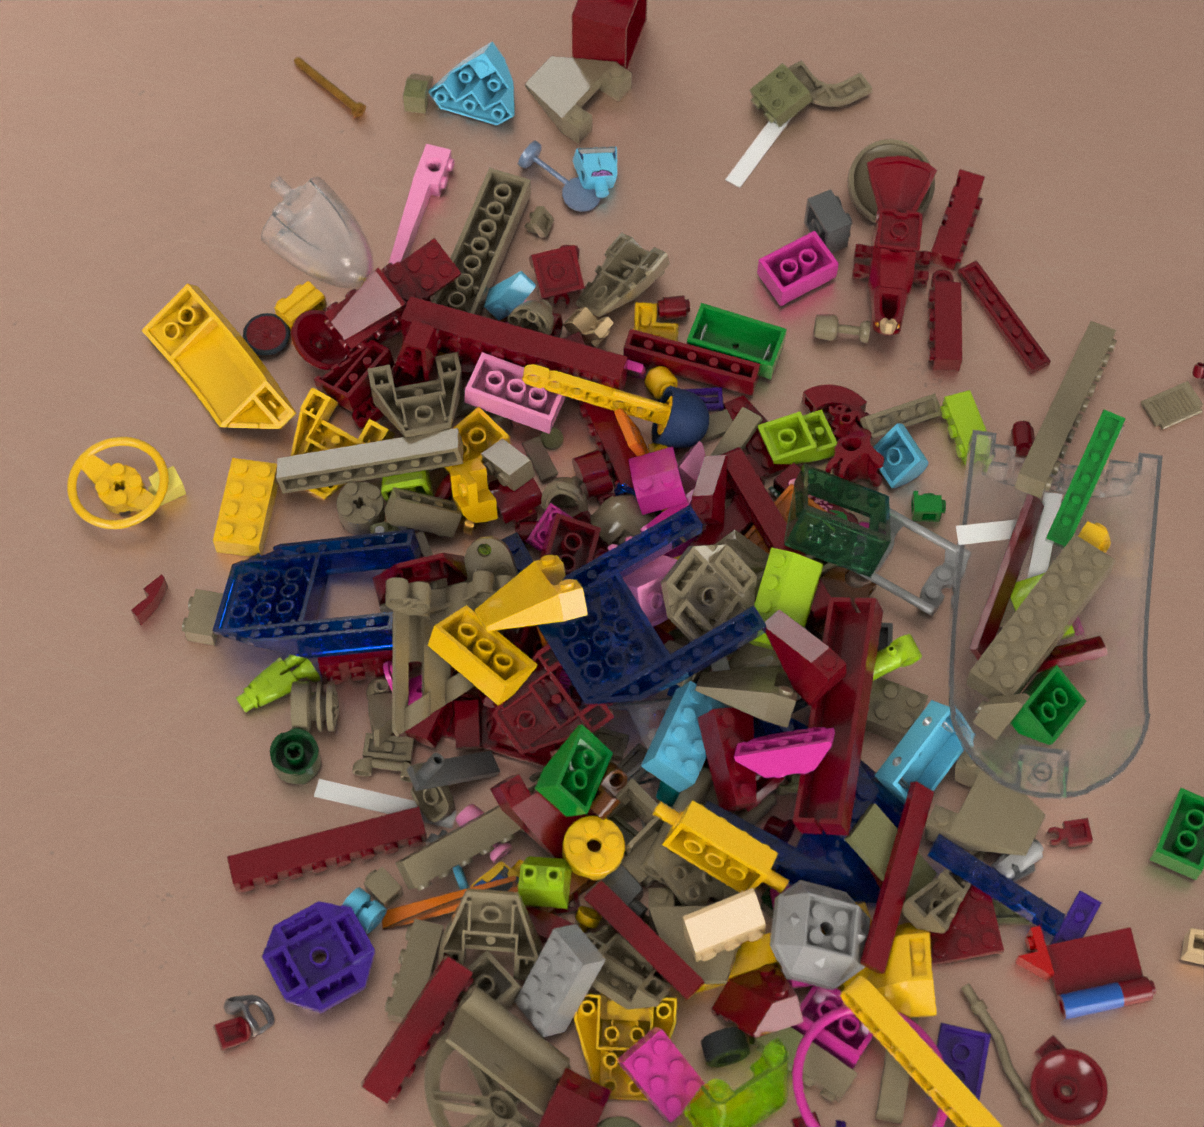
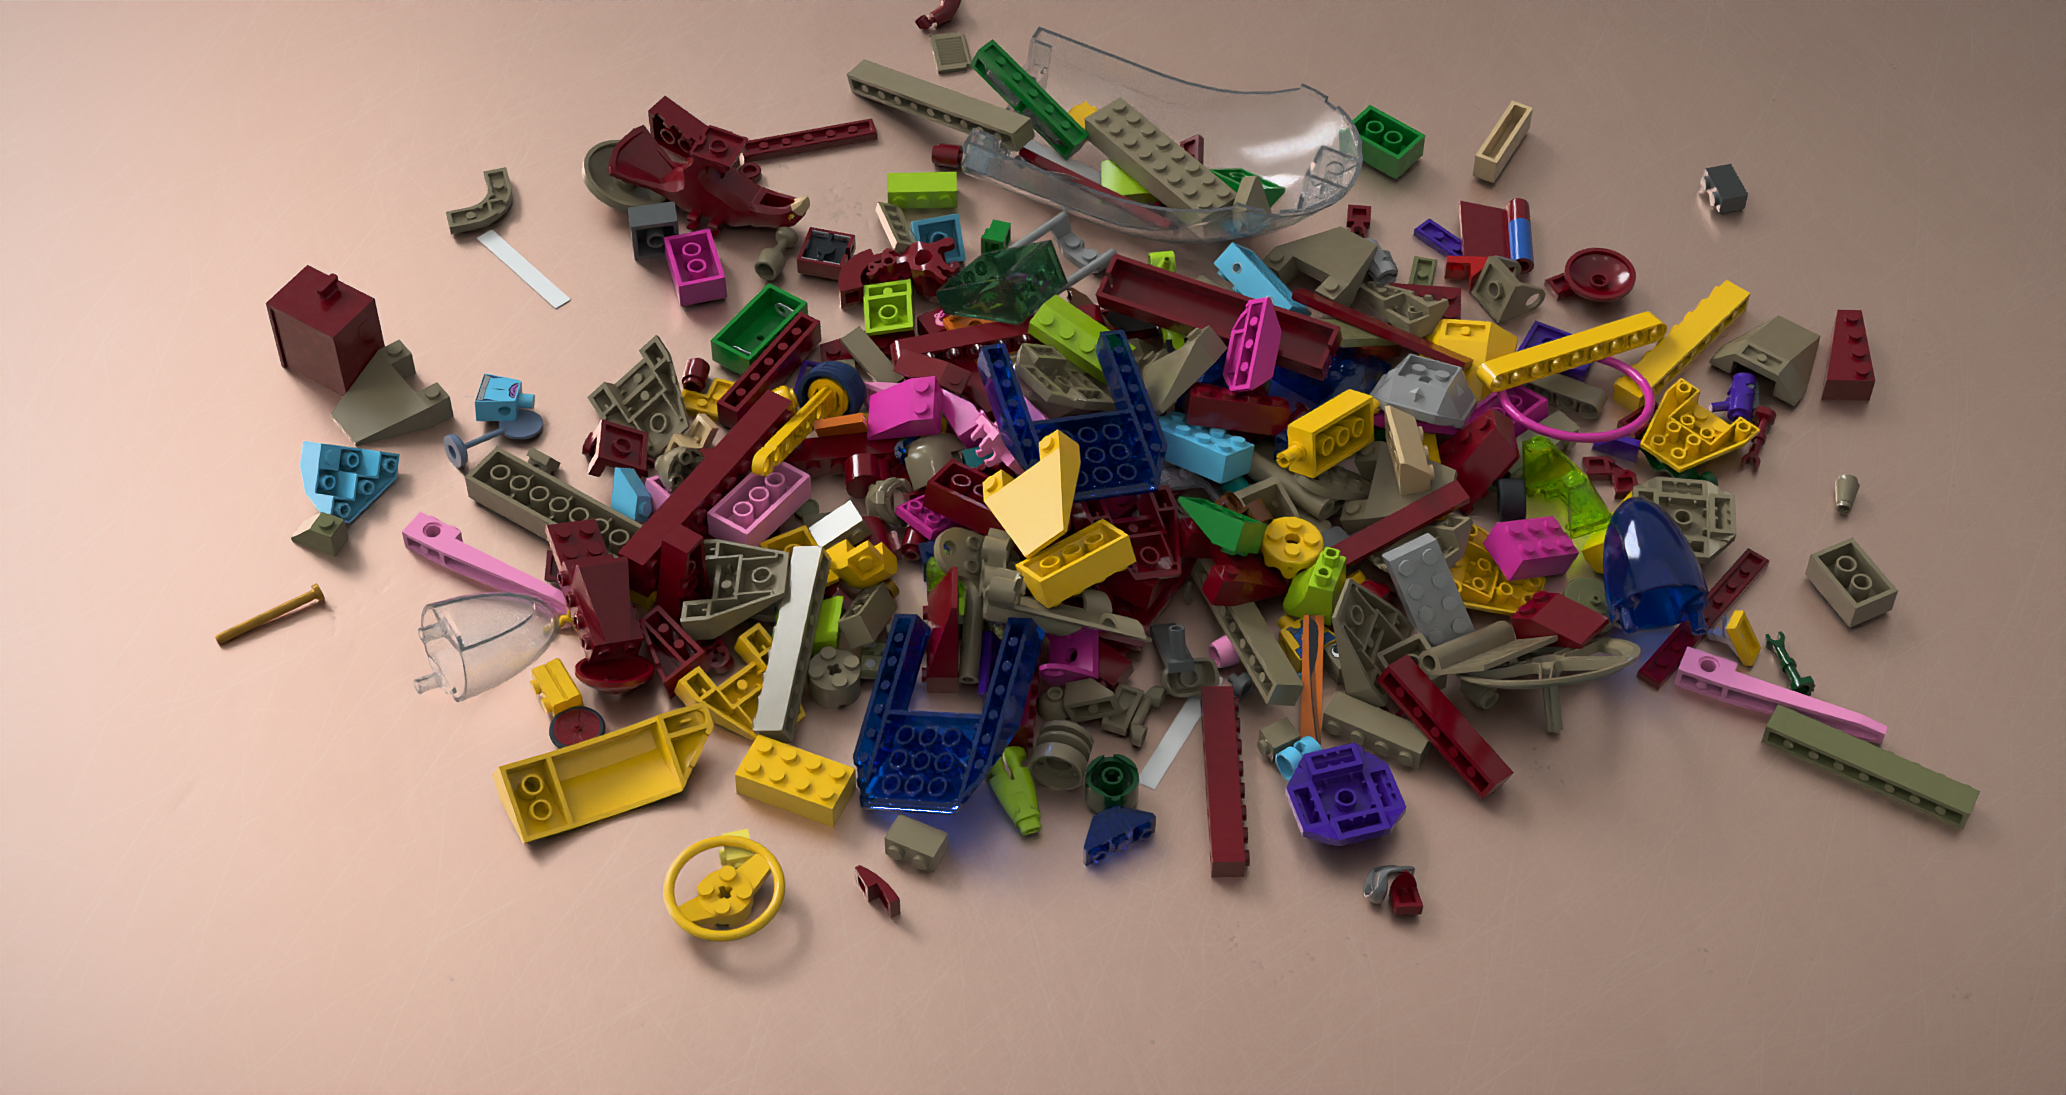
camera: 75 degrees left, 15 degrees down
olive brick [750,63,812,128] -> none
dark red wedge [762,609,847,707] -> none
clear blue plate [927,834,1065,936] -> none
dark red brick [928,281,962,371] -> none
dark tan bar [961,984,1047,1124] -> none
none -> piece [797,227,856,280]
none -> clear blue slope [1083,805,1156,866]
none -> dark tan hose [1472,255,1546,323]

